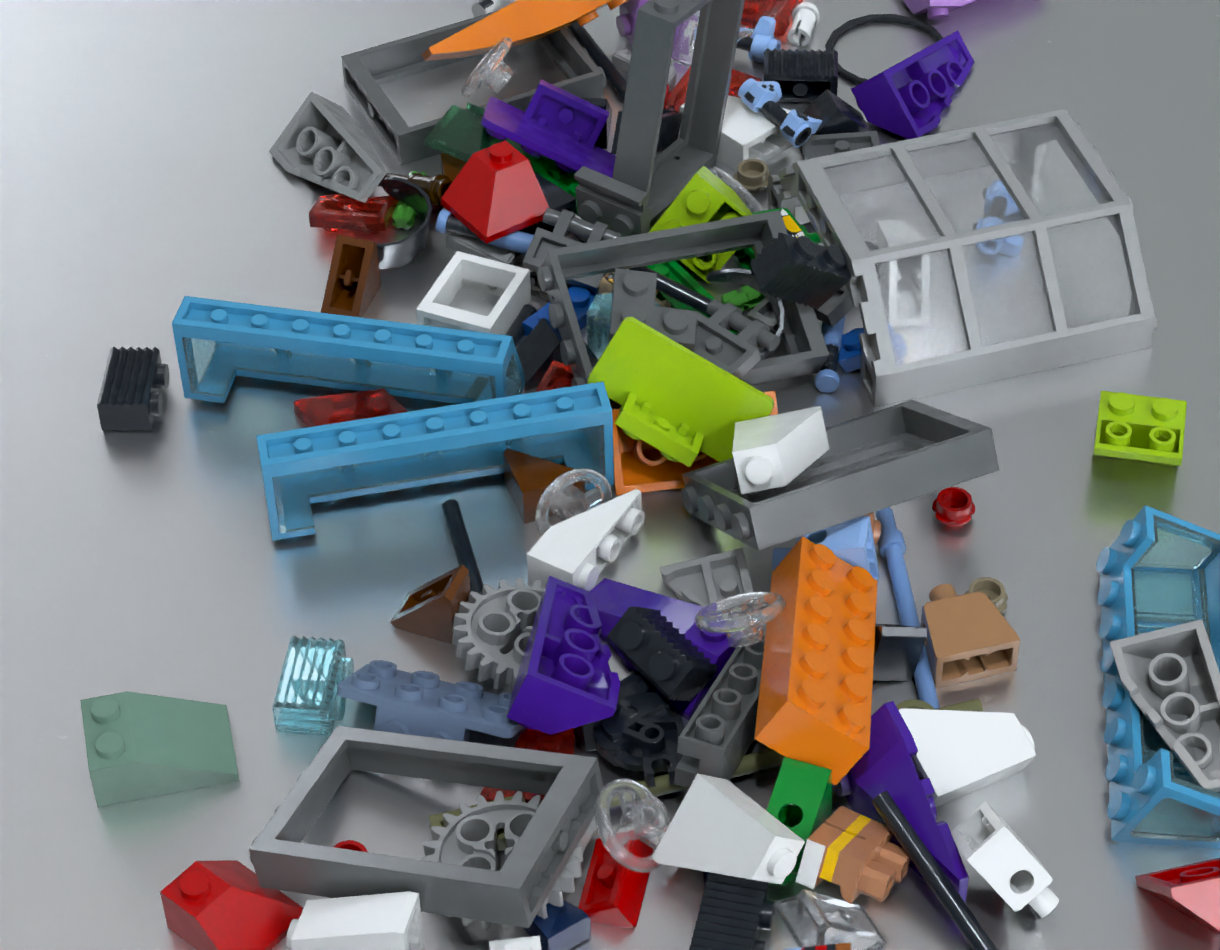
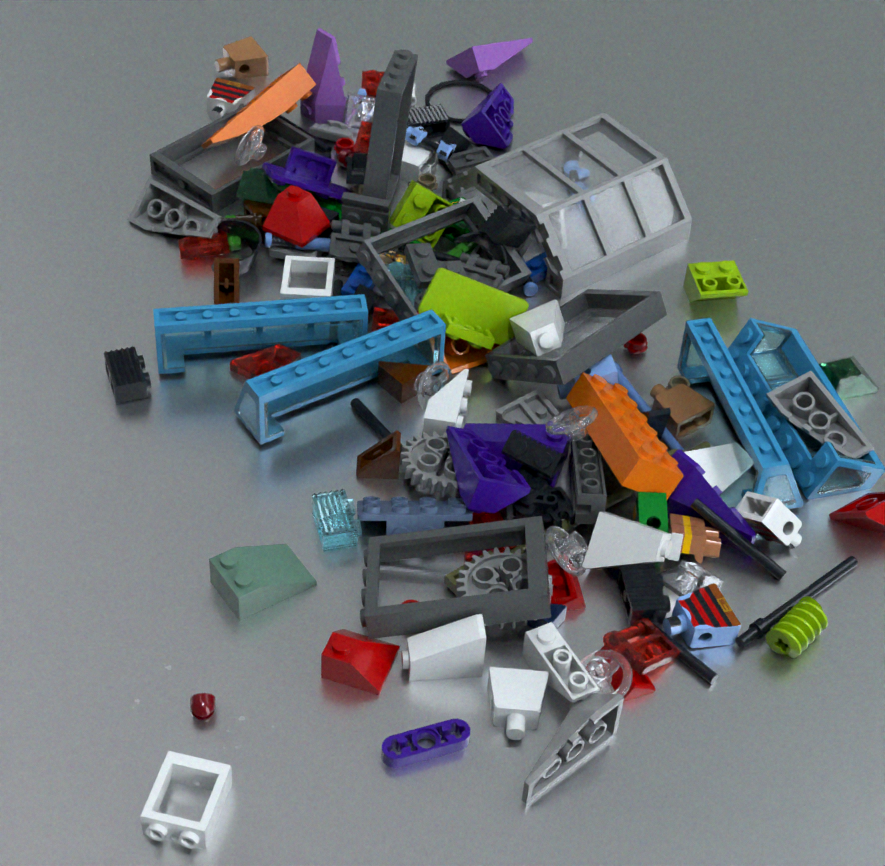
camera: 25 degrees left, 0 degrees up
none -> dark azure window [677,318,803,509]

